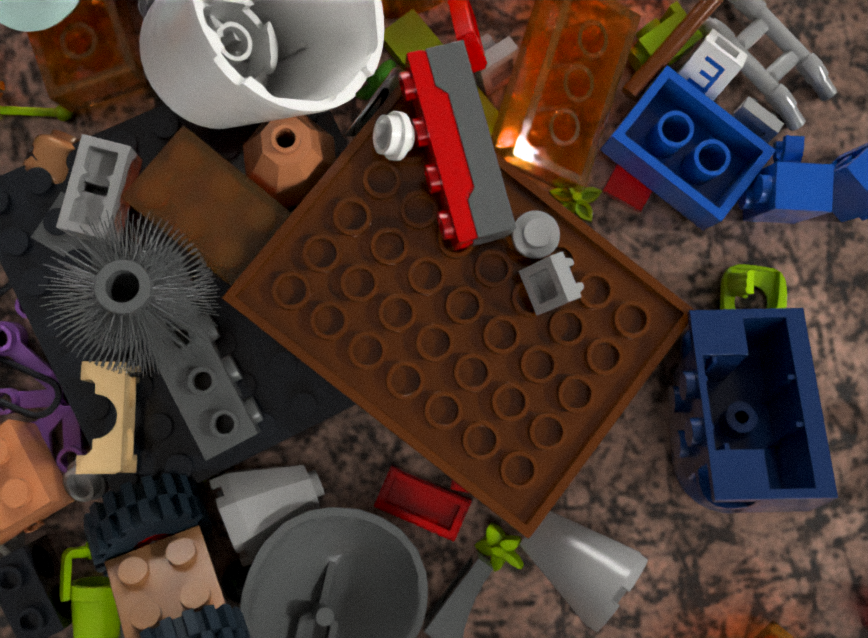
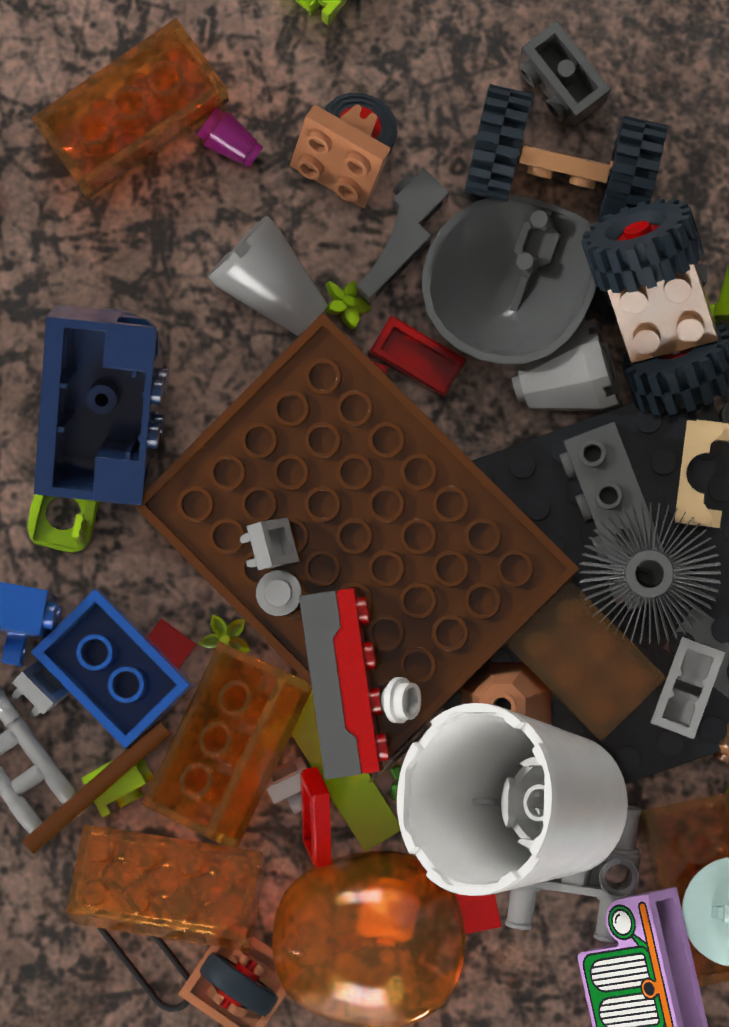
camera: 170 degrees left, 5 degrees down
white brick [677,28,748,101] -> none

